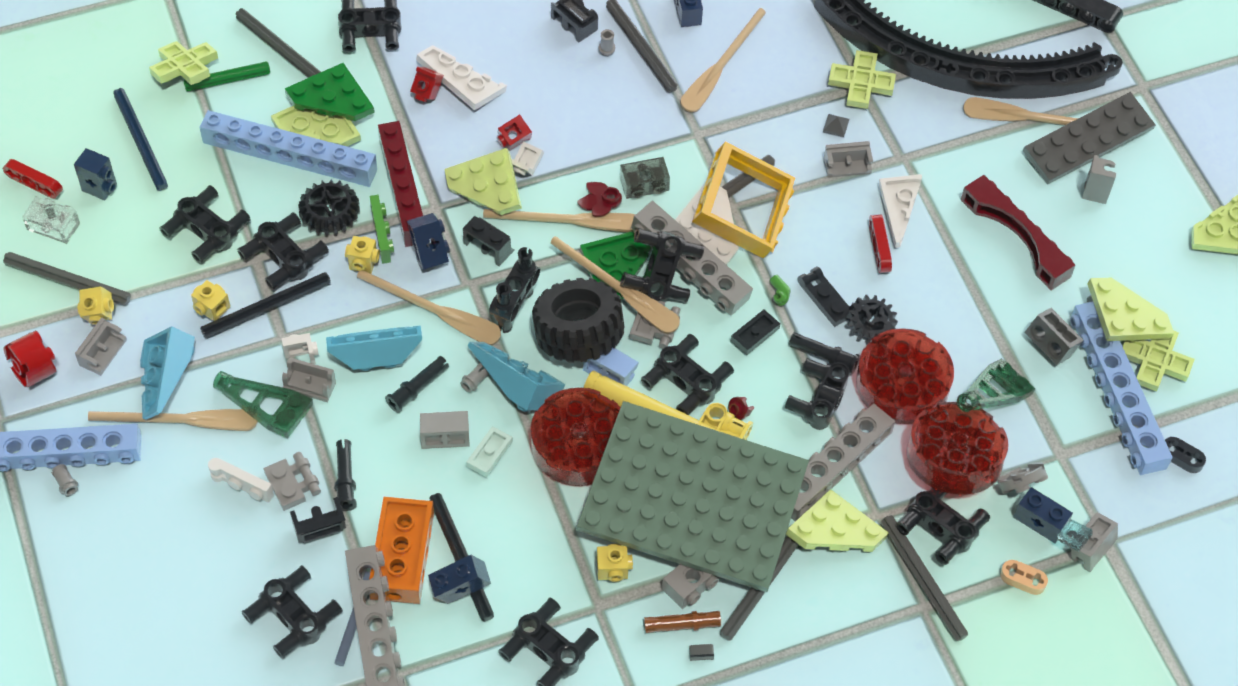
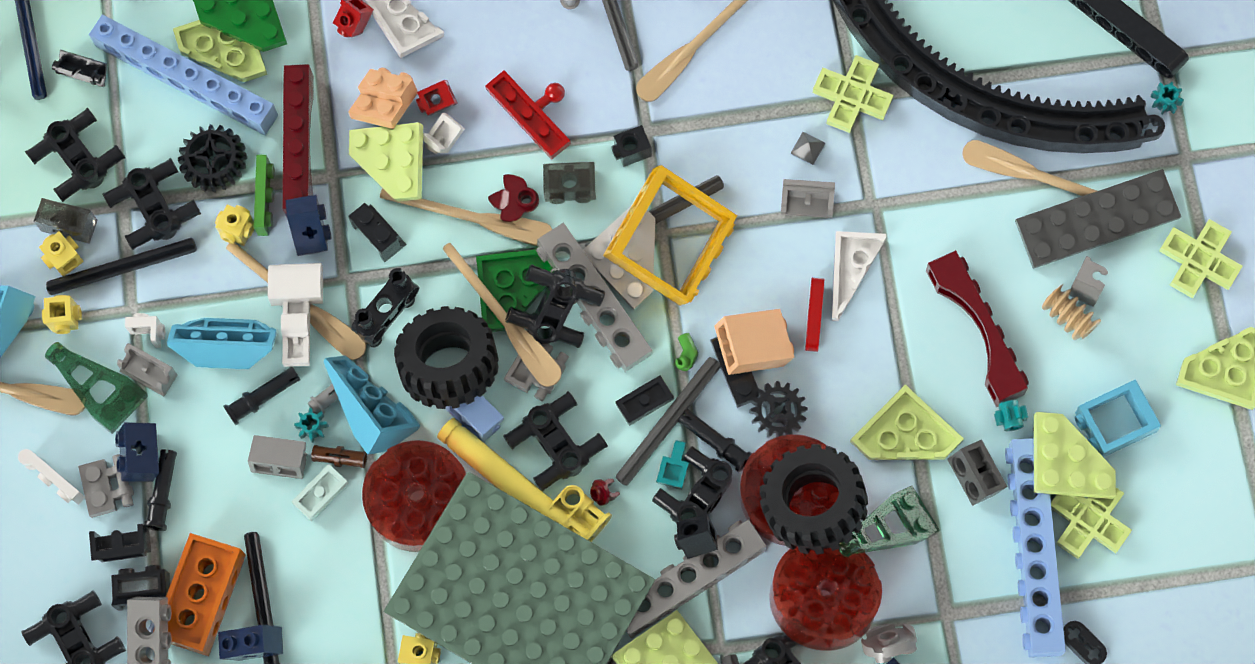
camera: 20 degrees right, 15 degrees up
none -> clear smoke brick [33,198,98,244]
none -> light yellow brick [42,295,82,334]
none -> black hinge [52,50,107,87]
none -> black window [111,565,170,611]
none -> dark blue brick [115,422,159,482]
none -> white plate [268,263,323,367]
none -> teal gear [294,408,329,443]
none -> reddish brown pin [311,445,367,468]
none -> light nougat plate [348,67,418,129]
none -> red plate [485,70,571,160]
none -> black brick [611,125,652,167]
none -> dark grey axle [615,357,721,486]
none -> teal plate [656,440,689,490]
none -> black brick [674,513,718,559]
none -> light nougat brick [714,309,795,375]
none -> black tyre [760,444,868,554]
none -> yellowish green plate [850,385,964,460]
none -> teal gear [994,400,1029,432]
none -> tan piece [1042,283,1101,340]
none -> medium azure window [1074,379,1161,457]
none -> teal gear [1150,82,1184,115]
none -> yellowish green plate [1159,219,1243,298]

